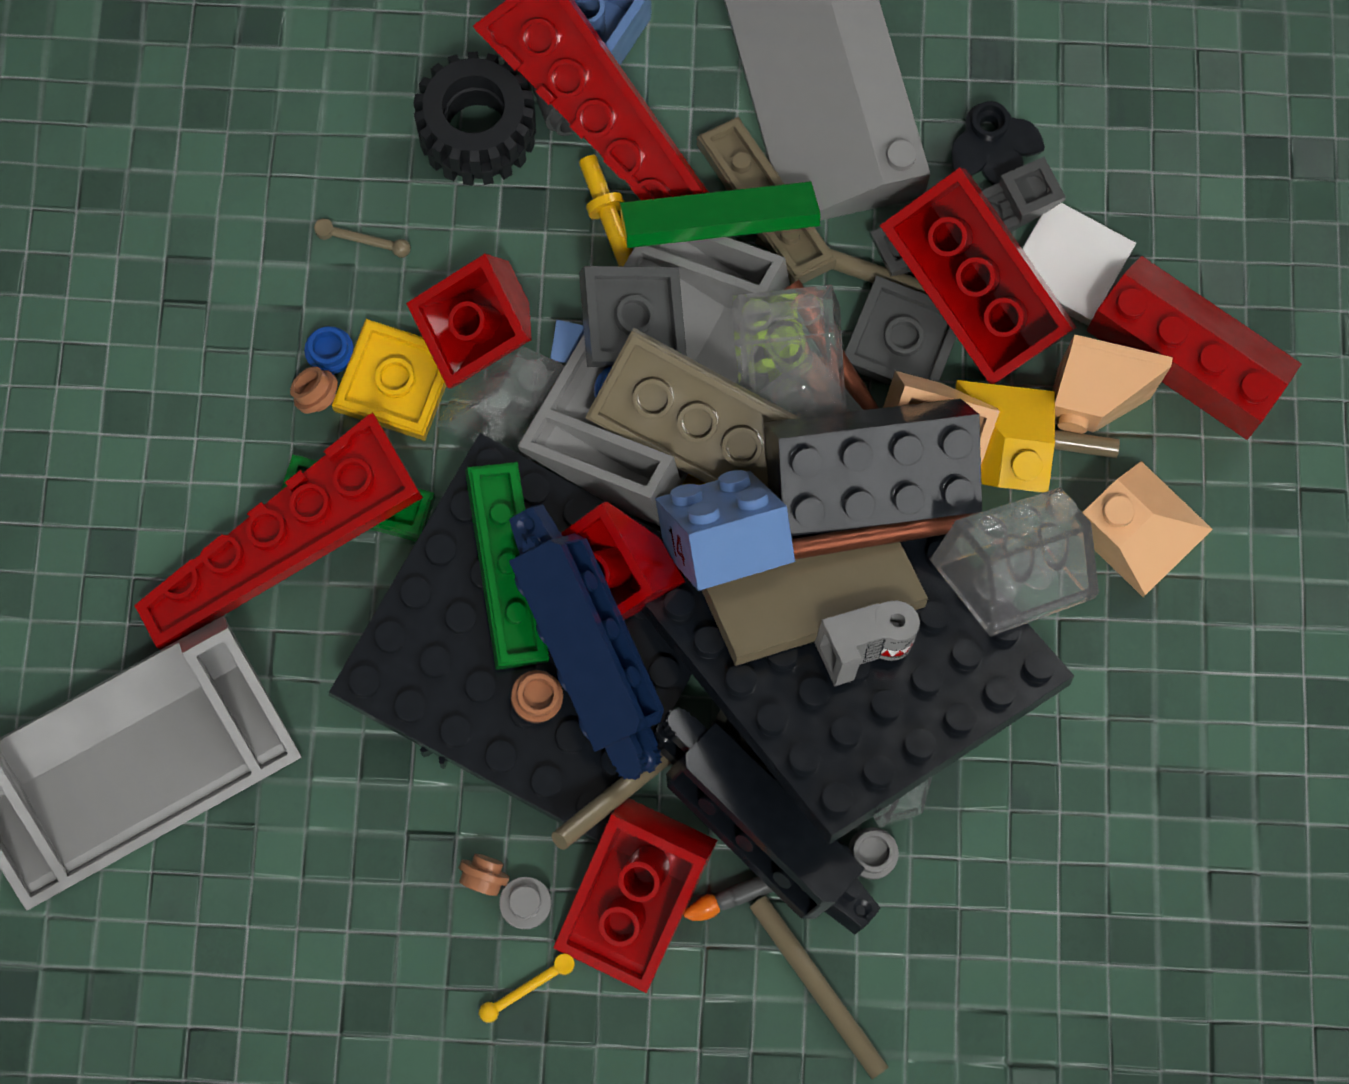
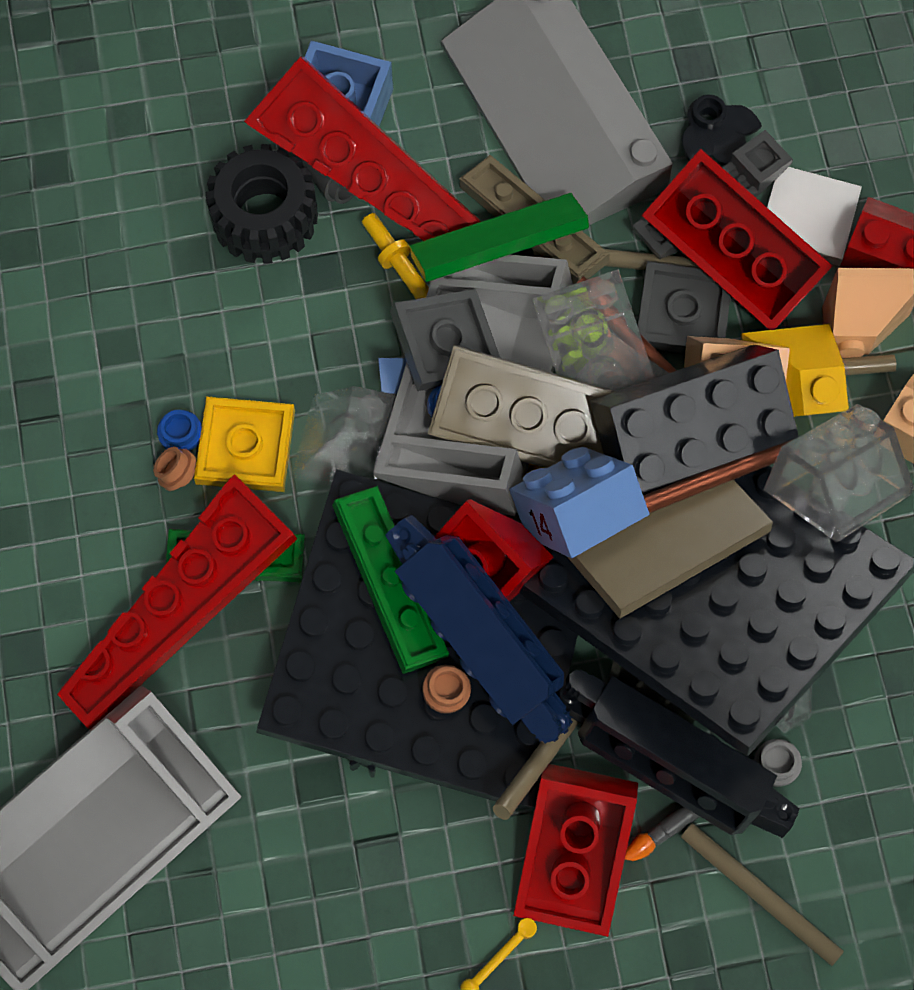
camera: 10 degrees left, 5 degrees down
dark tan hinge [314,218,411,258] -> none
red slope [406,253,532,389] -> none
nougat plate [458,853,510,896] -> none
light grey plate [499,877,551,930] -> none
light grey leg [815,600,920,686] -> none

